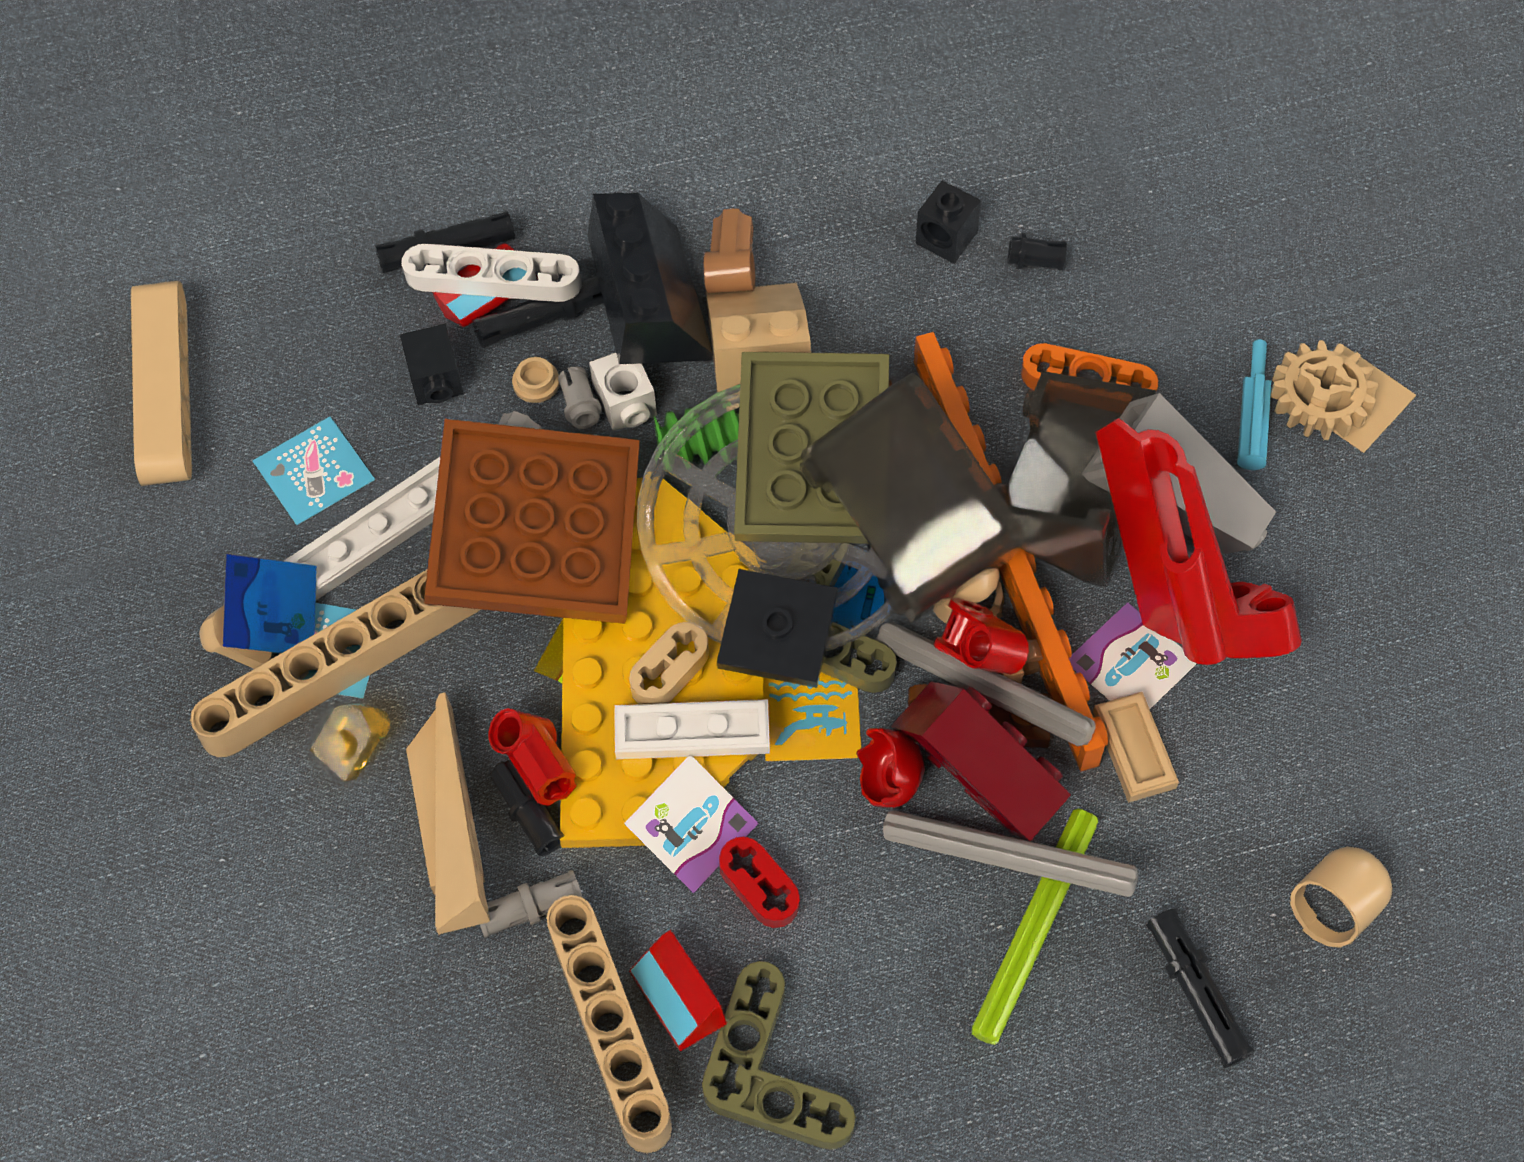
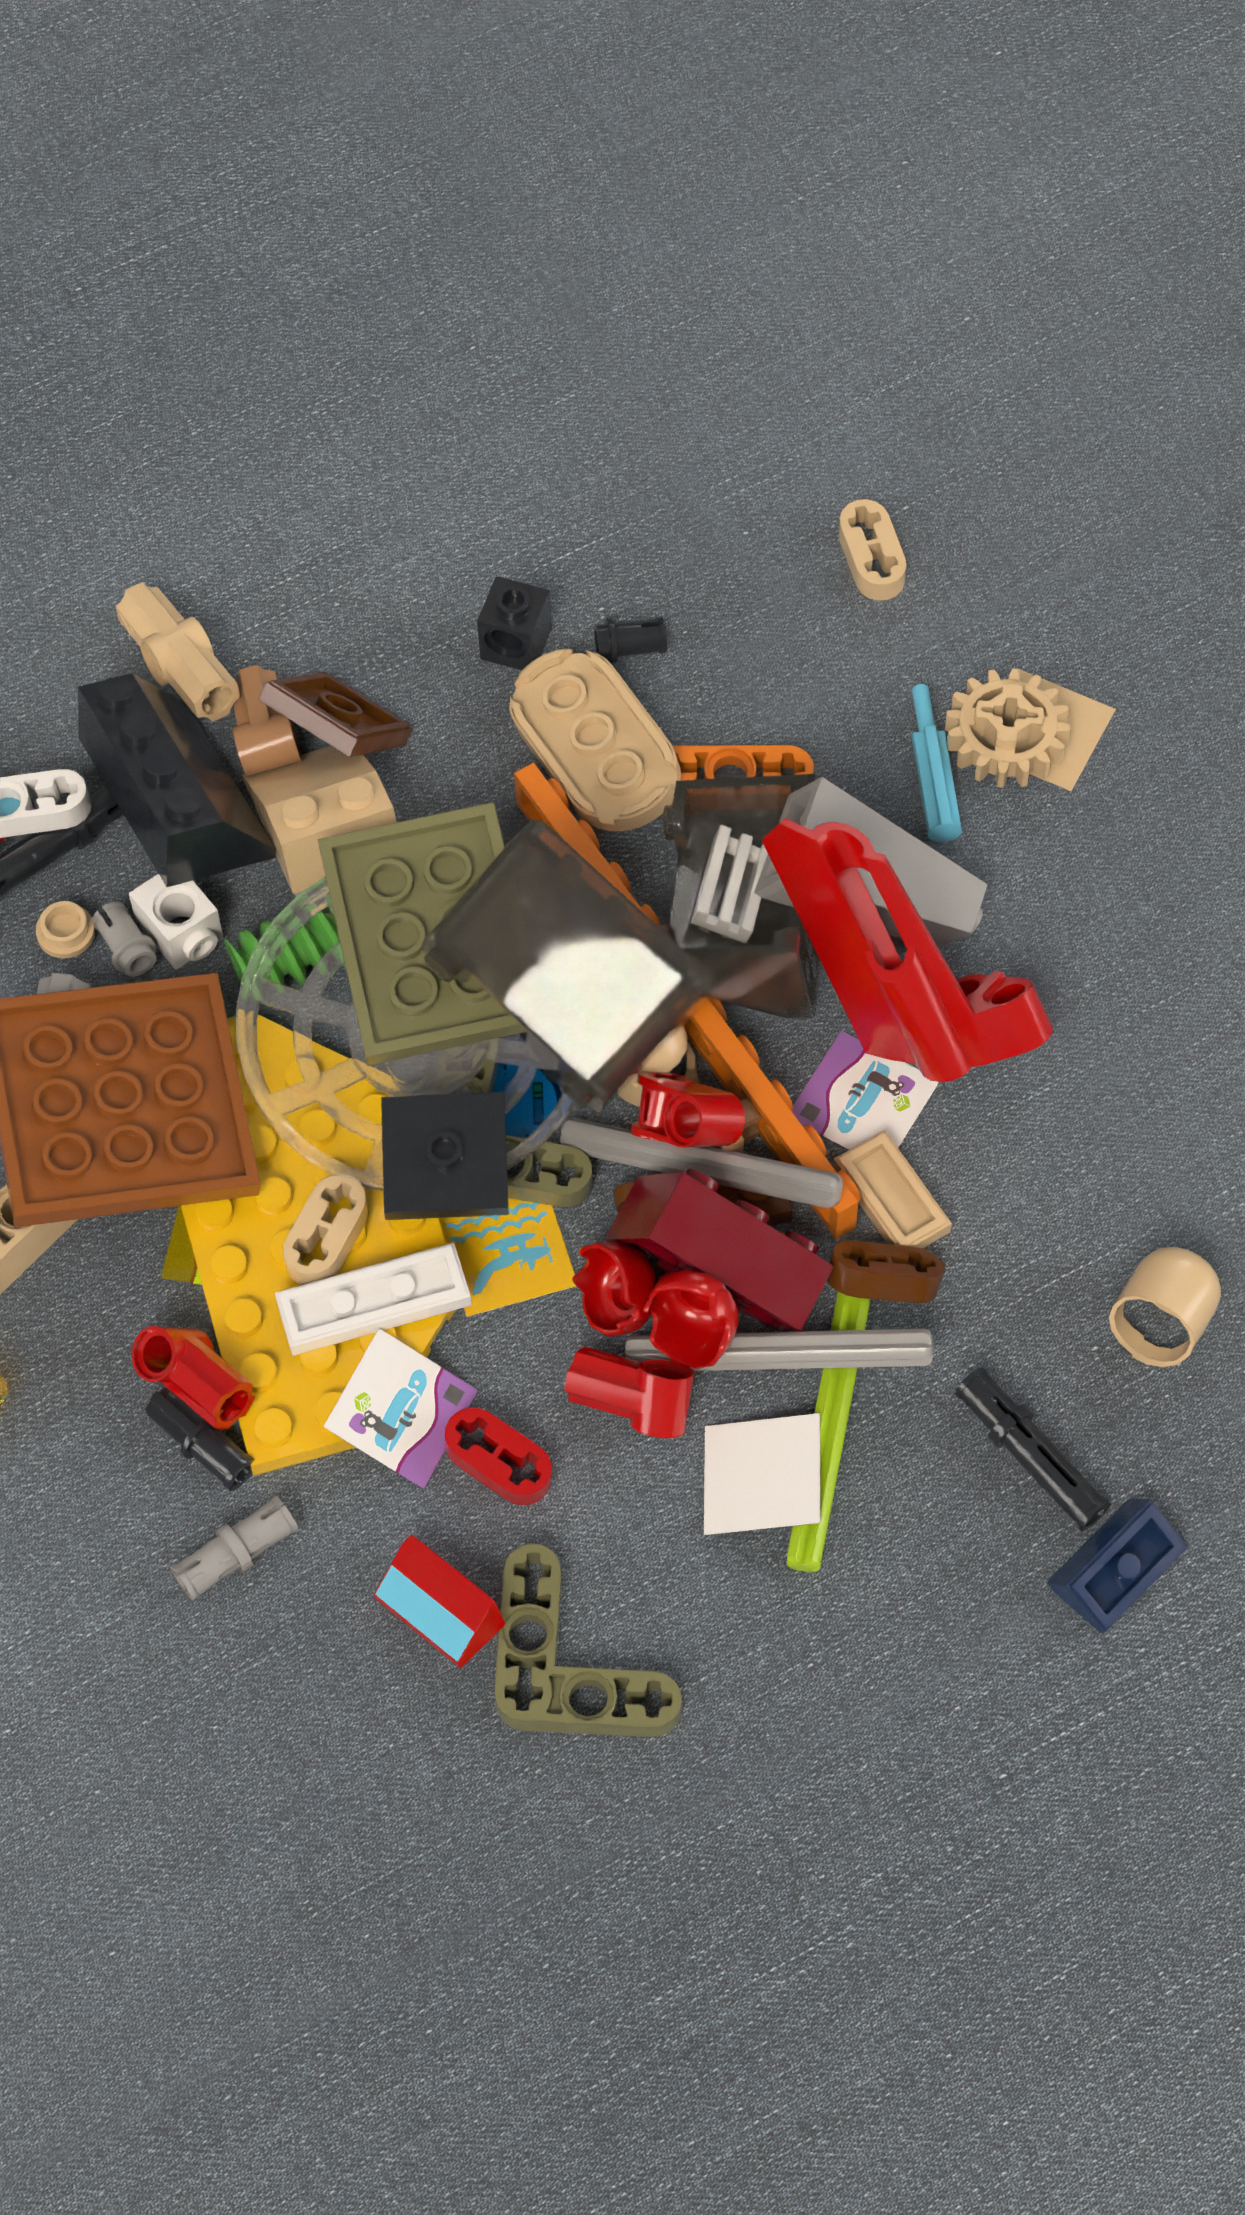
camera: 15 degrees left, 0 degrees up
tan wedge [406,692,490,934] -> none
tan beam [546,895,672,1153] -> none
none -> tan piece [115,582,240,722]
none -> reddish brown plate [259,672,413,757]
none -> tan tile [509,649,681,831]
none -> red piece [564,1346,694,1438]
none -> red hair [643,1269,739,1369]
none -> white tile [691,825,768,944]
none -> white sticker [704,1413,821,1535]
none -> reddish brown beam [827,1241,945,1303]
none -> tan beam [839,499,906,601]
none -> dark blue slope [1047,1499,1188,1633]

